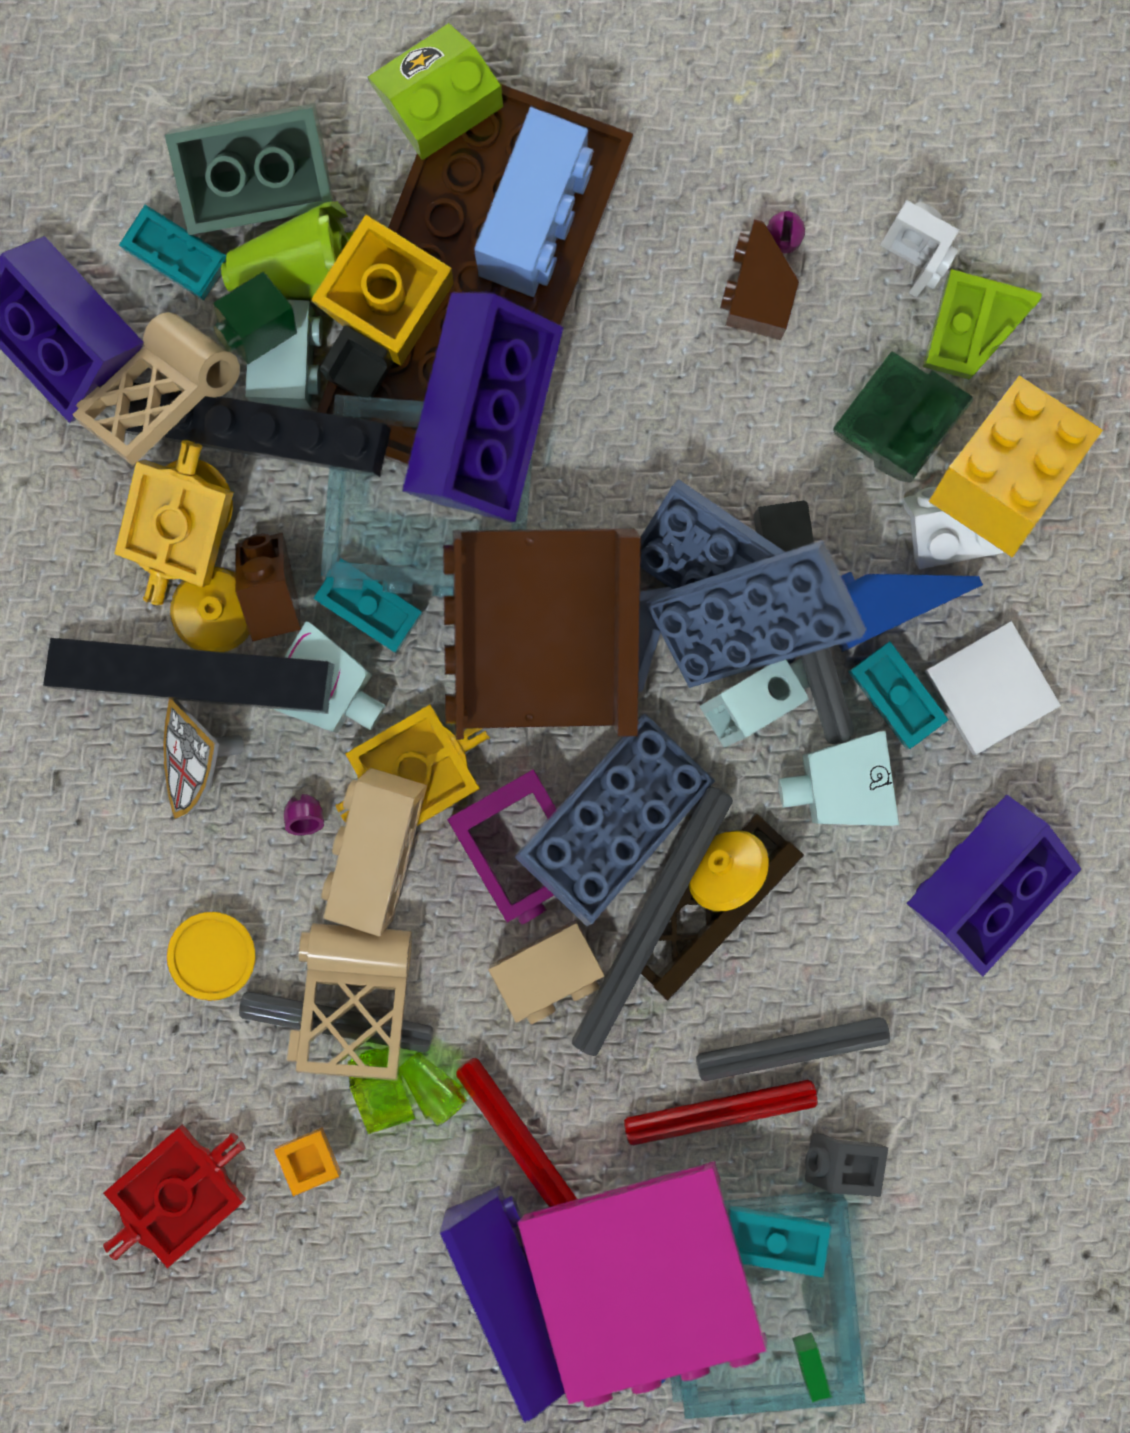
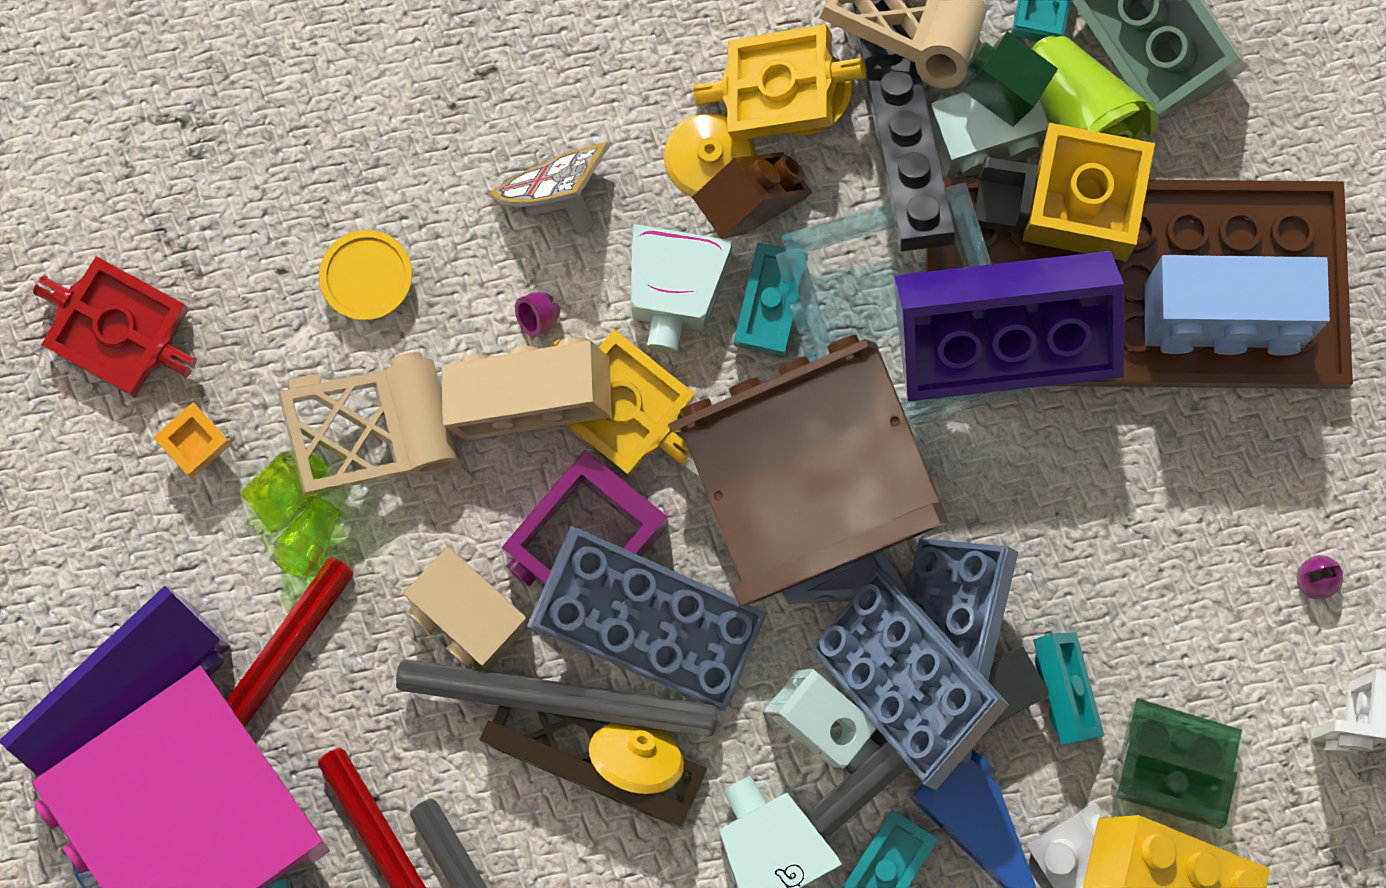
camera: 75 degrees right, 10 degrees down
black tile [43,638,334,714] -> none
dark grey axle [239,991,433,1053] -> none
lime slope [367,23,503,160] -> none
reddish brown slope [720,219,799,340] -> none
lime wing [923,269,1042,380] -> none
none -> teal plate [1033,632,1105,745]

